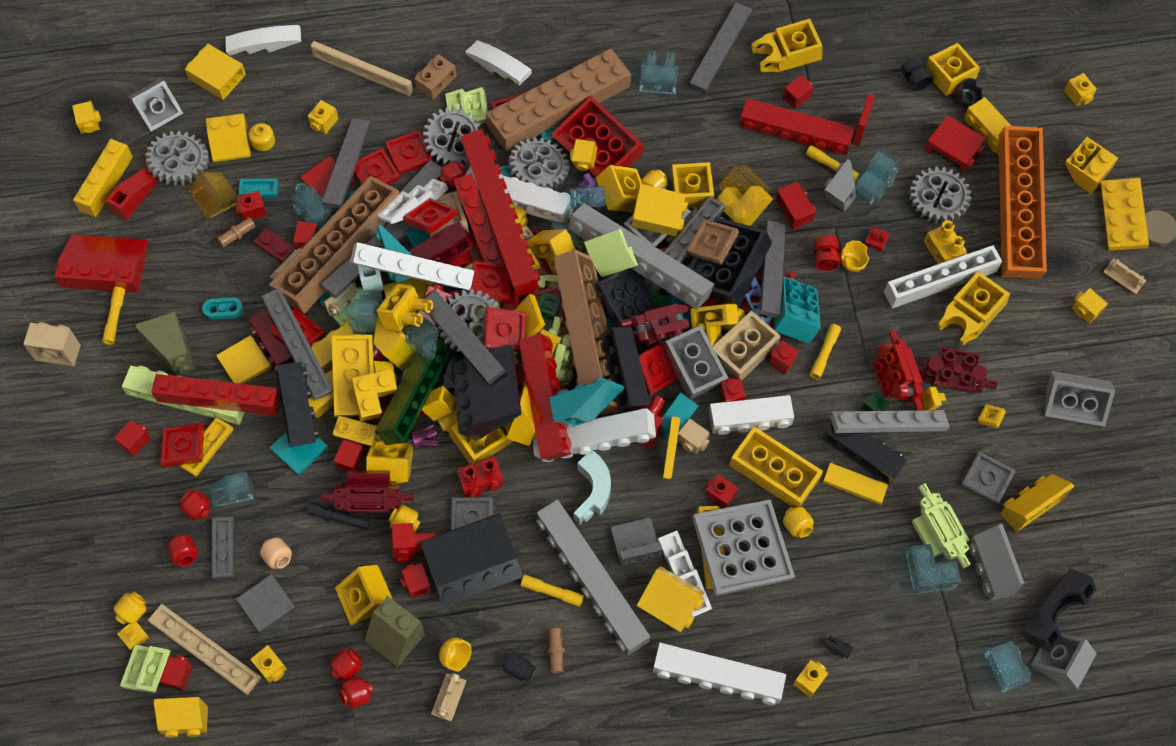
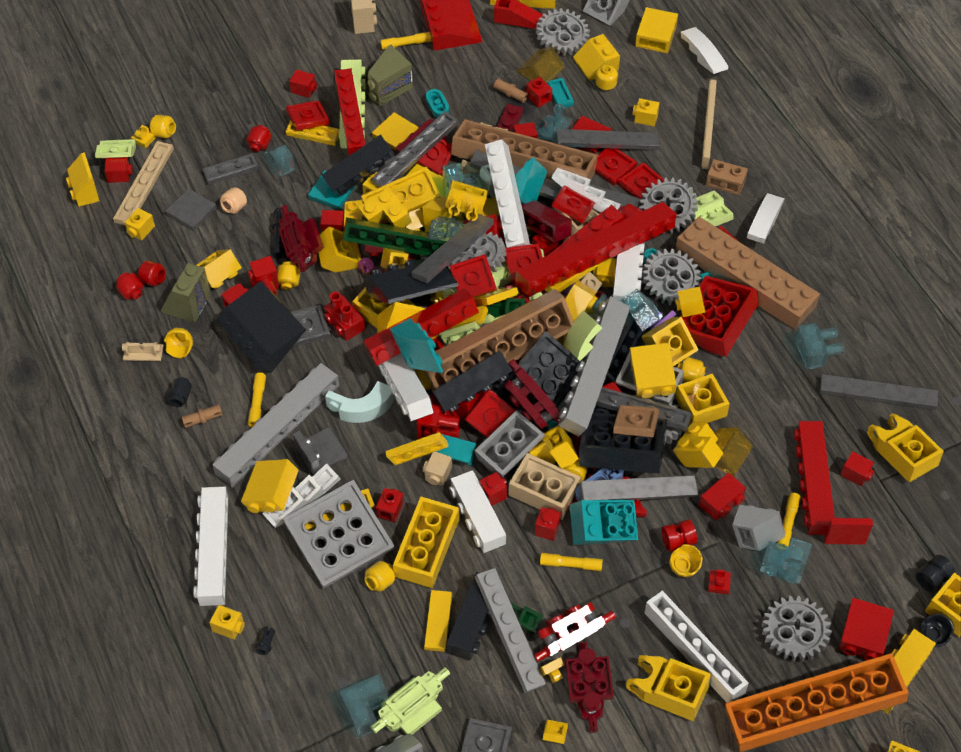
camera: 75 degrees right, 10 degrees down
red head [167,535,198,567] -> none
yellow brick [924,220,967,264] -> none

